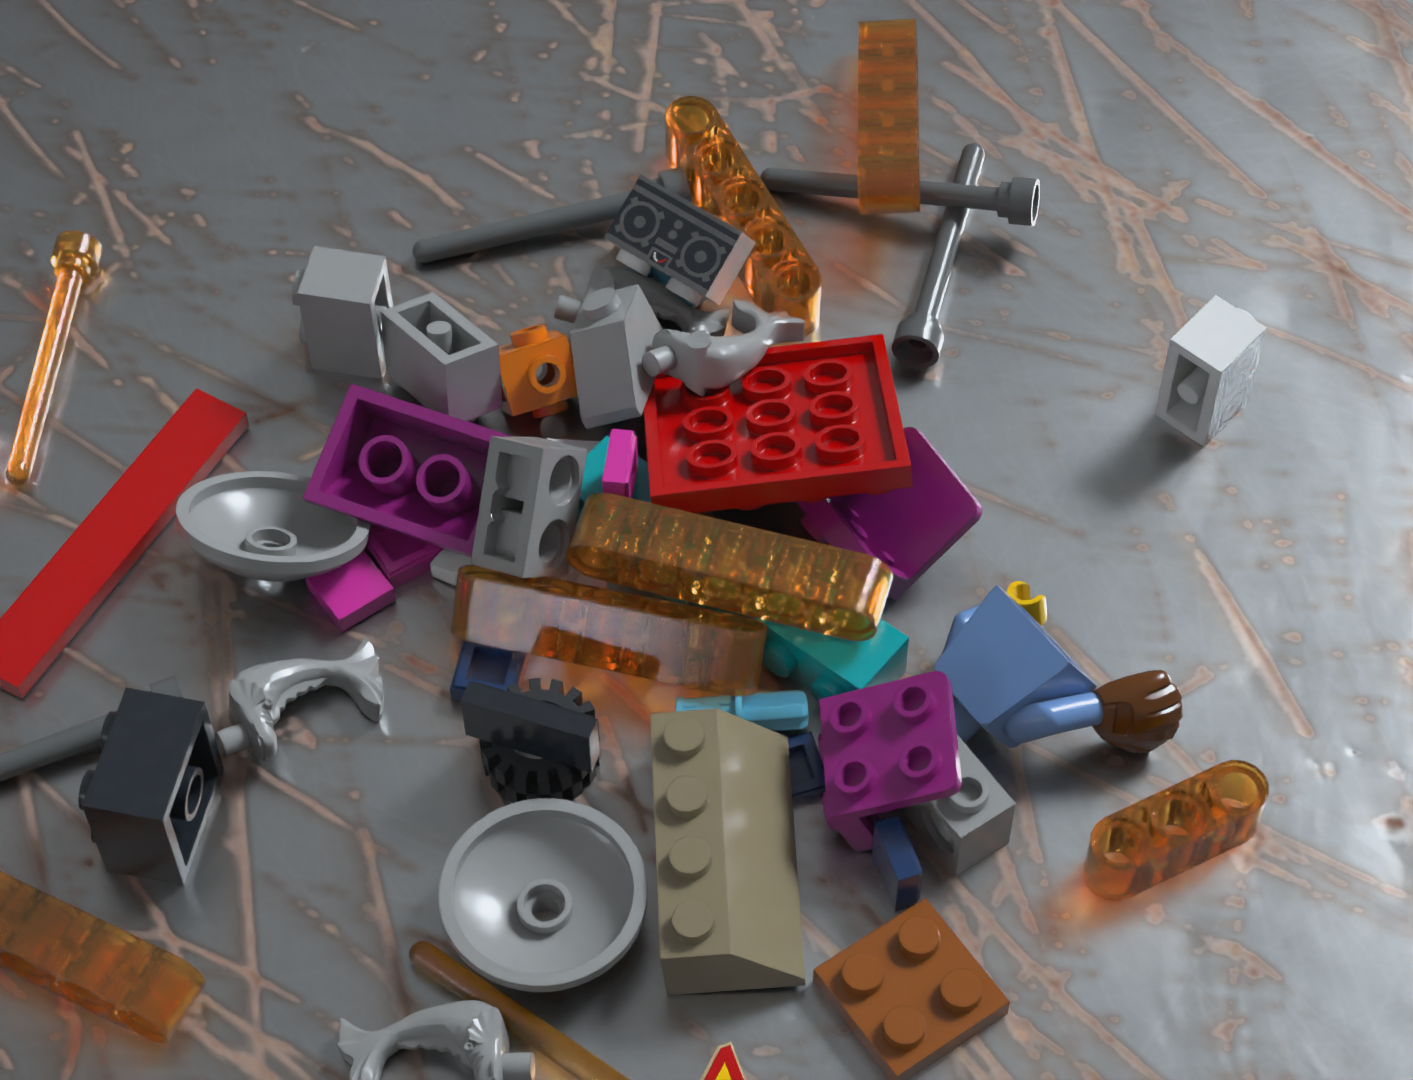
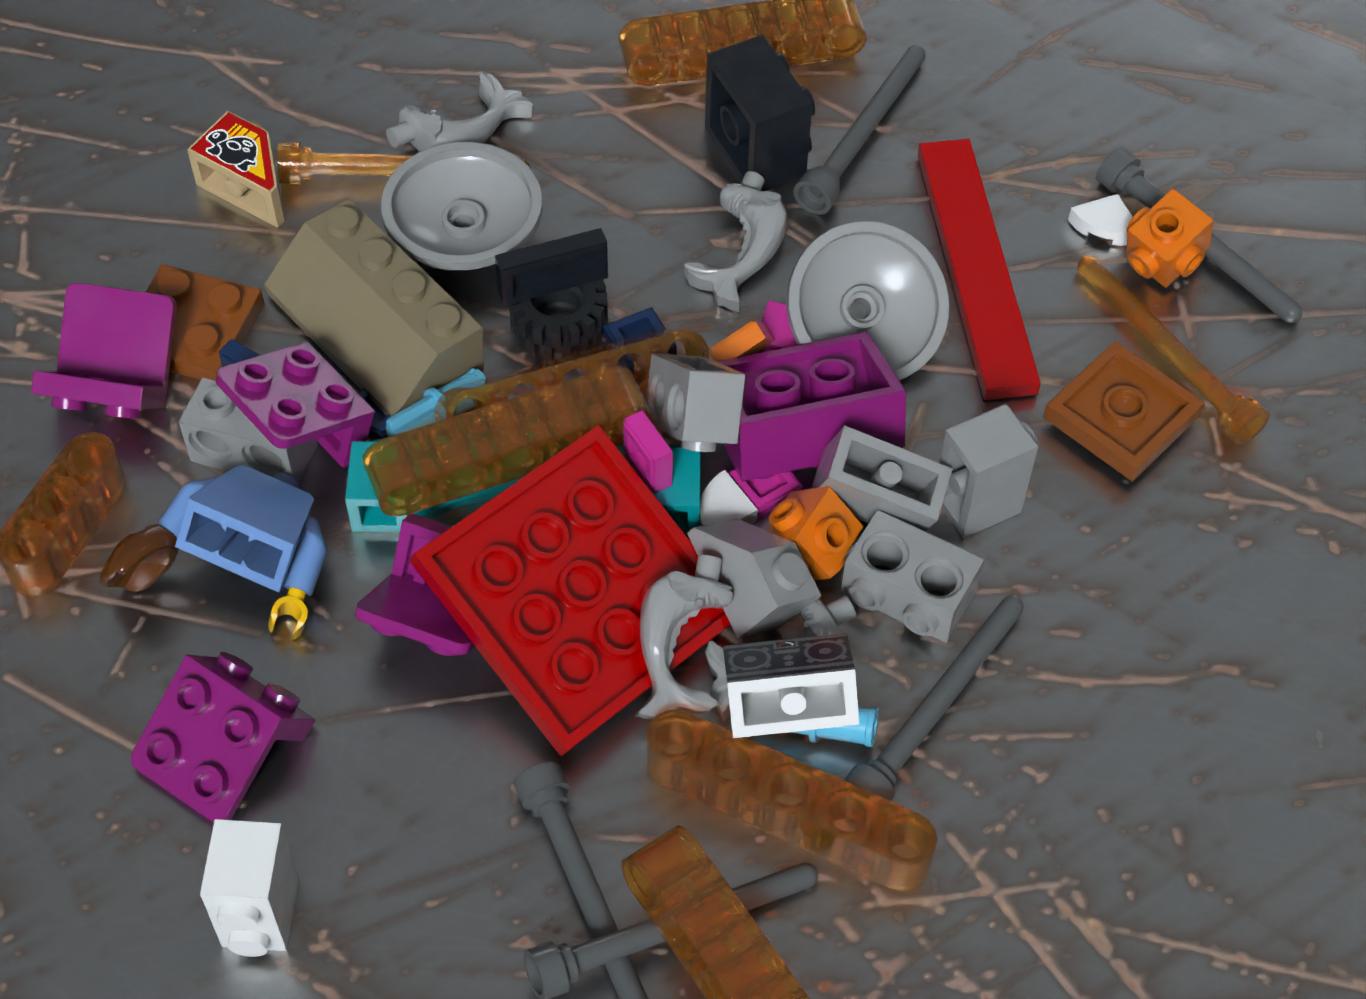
camera: 140 degrees right, 0 degrees up
none -> magenta bracket [31,283,177,419]
none -> magenta bracket [131,652,316,822]
none -> orange tile [709,321,775,362]
none -> light grey brick [841,510,985,643]
none -> dark orange plate [1043,341,1205,482]

